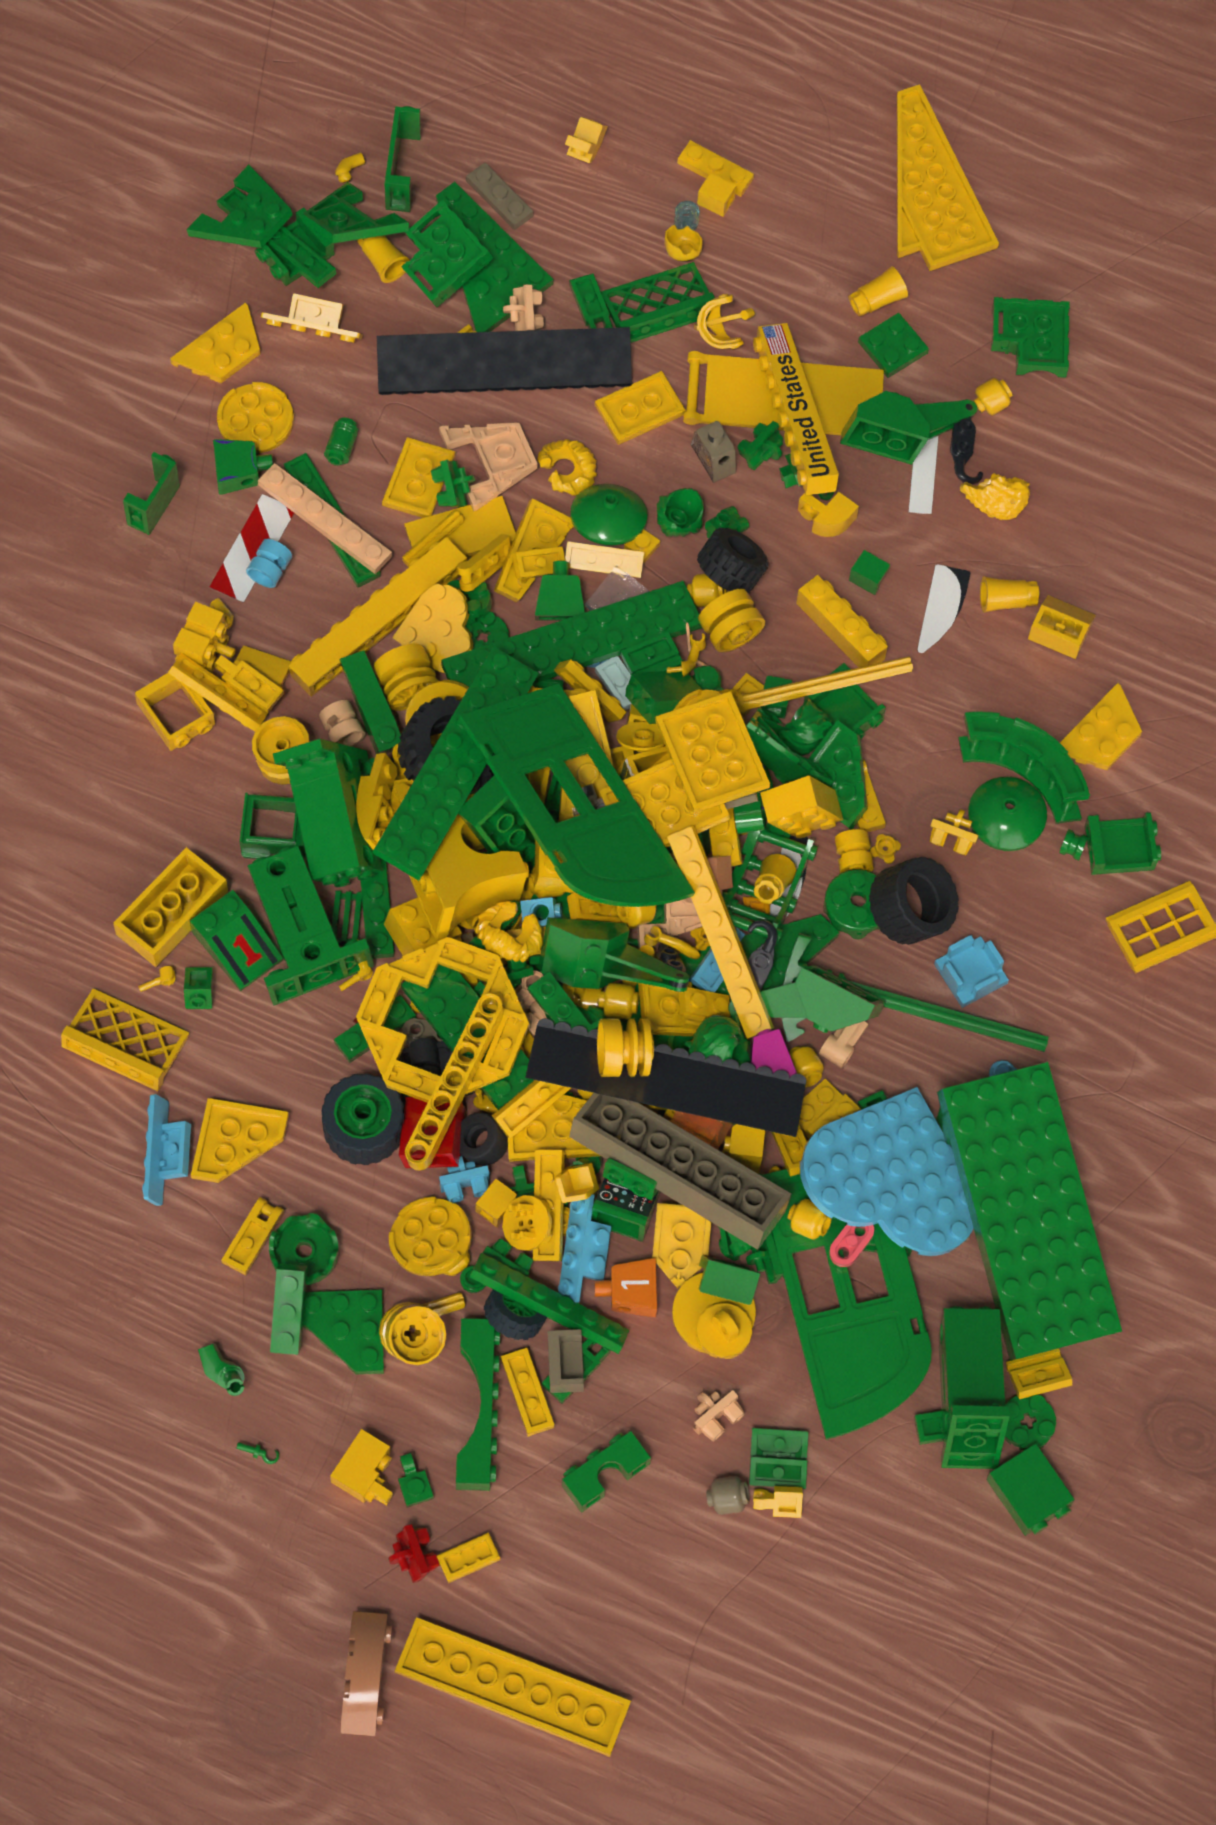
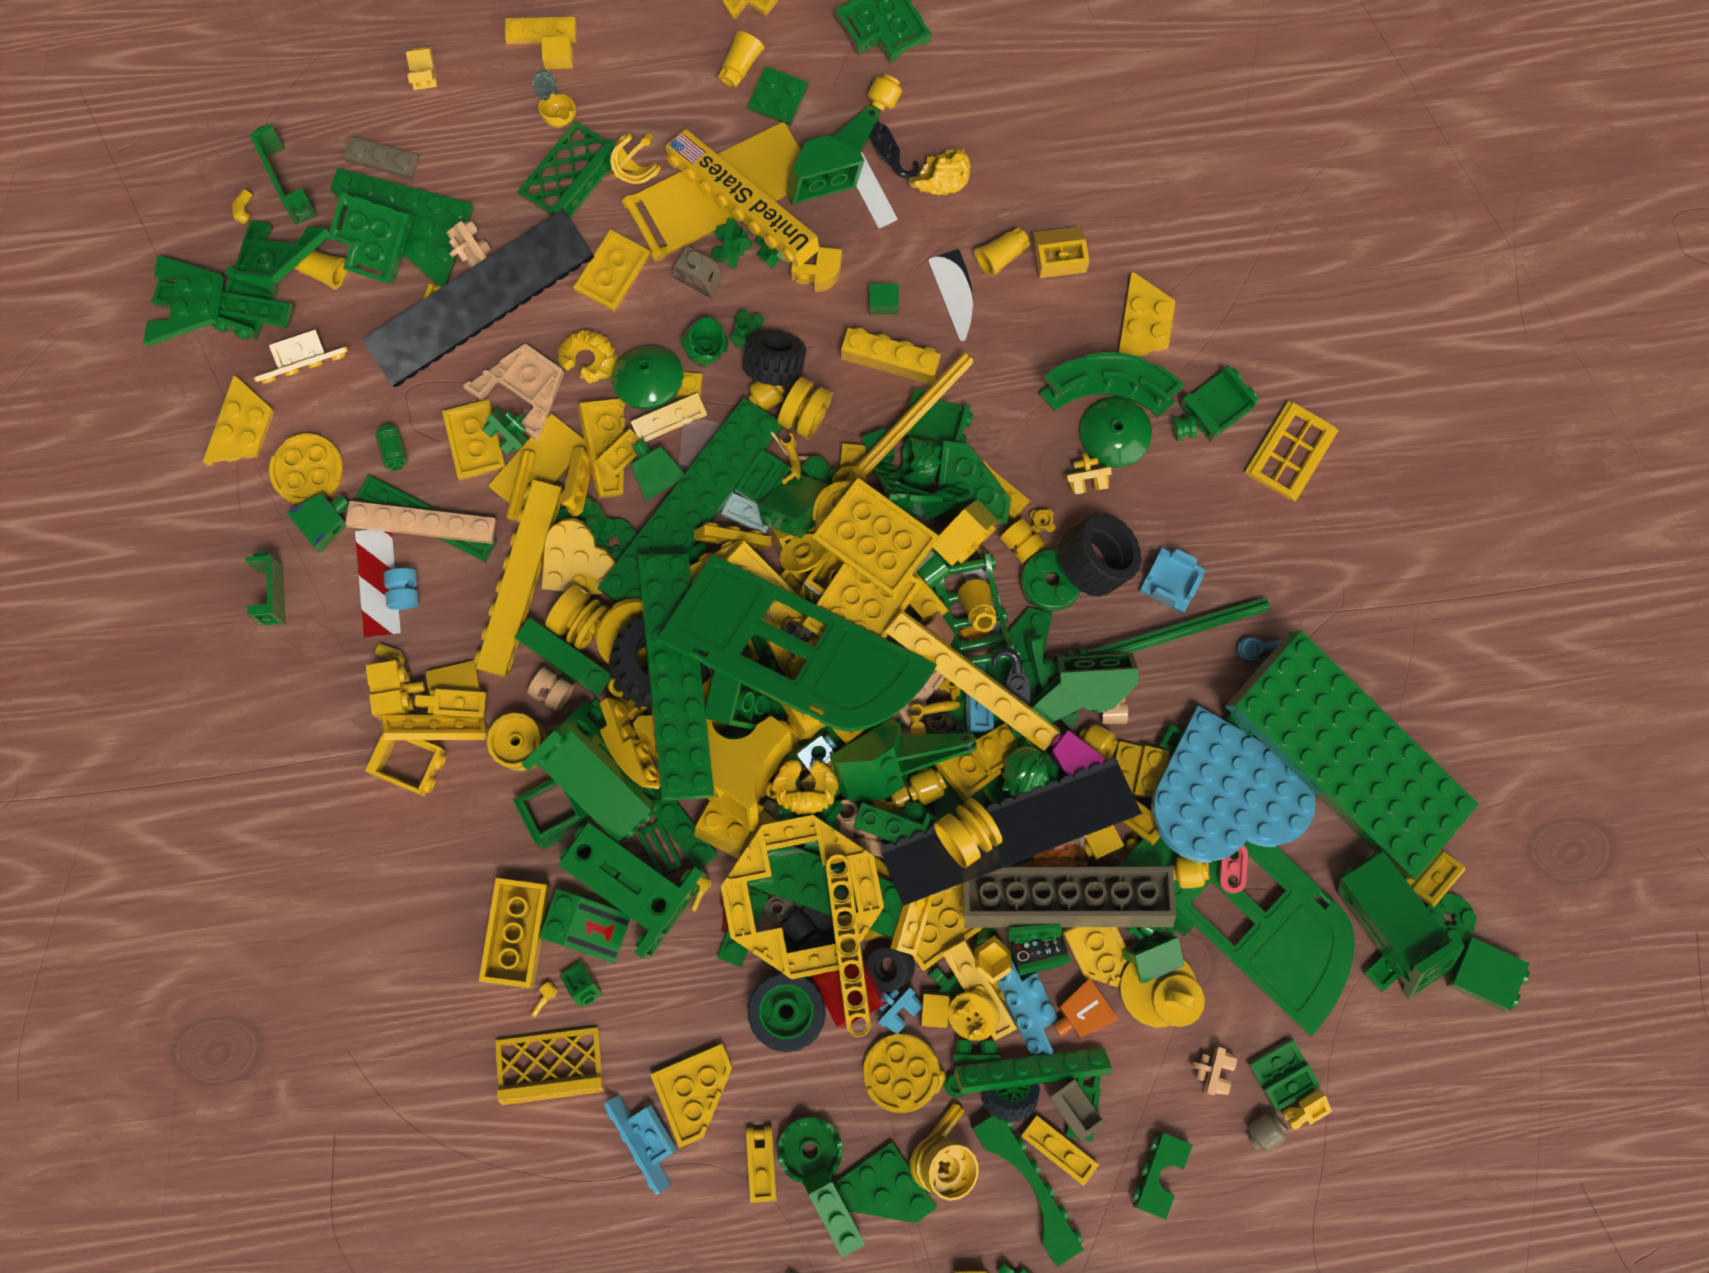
camera: 30 degrees left, 10 degrees up
green hinge [569,273,613,329] -> none

